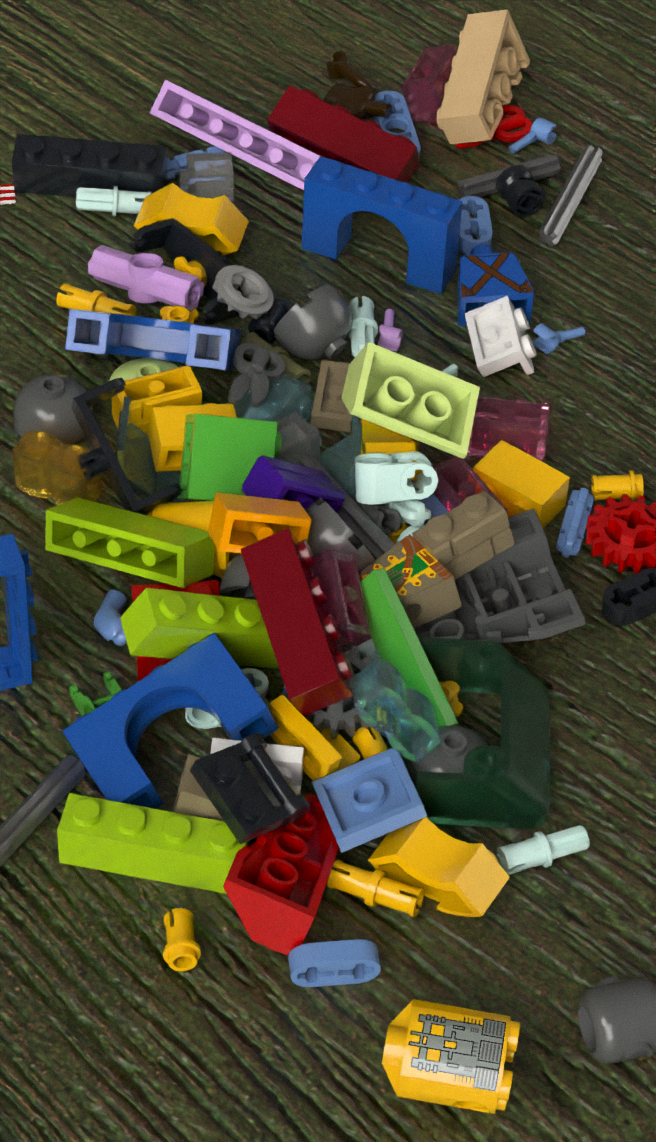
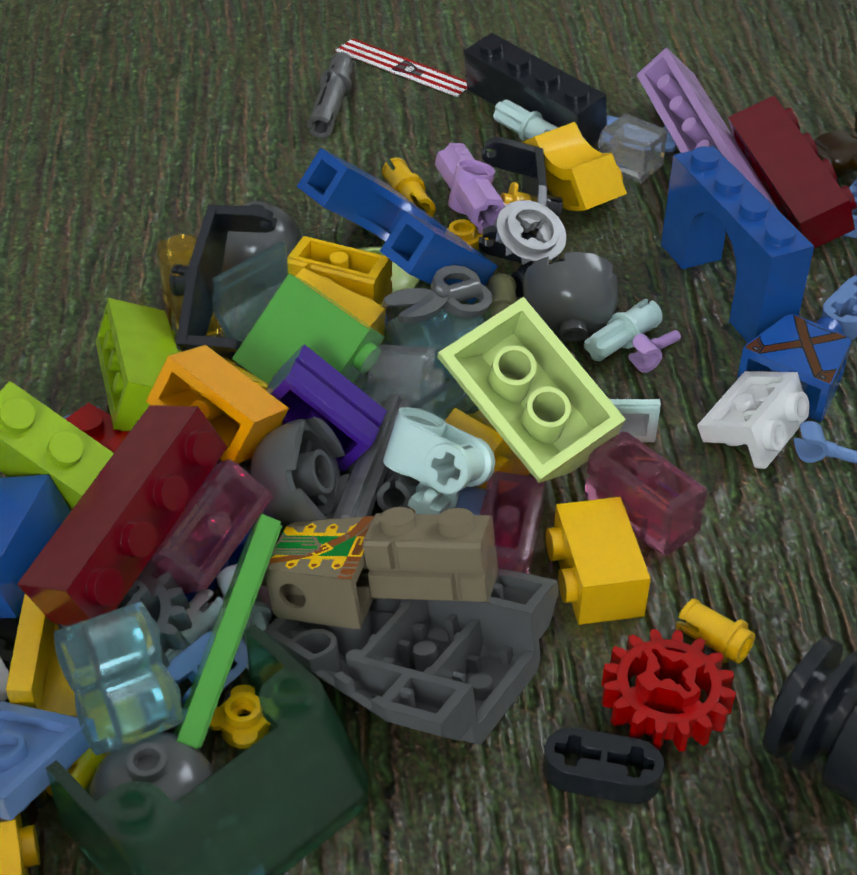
camera: 45 degrees right, 5 degrees down
medium blue axle [556,487,594,558] -> none

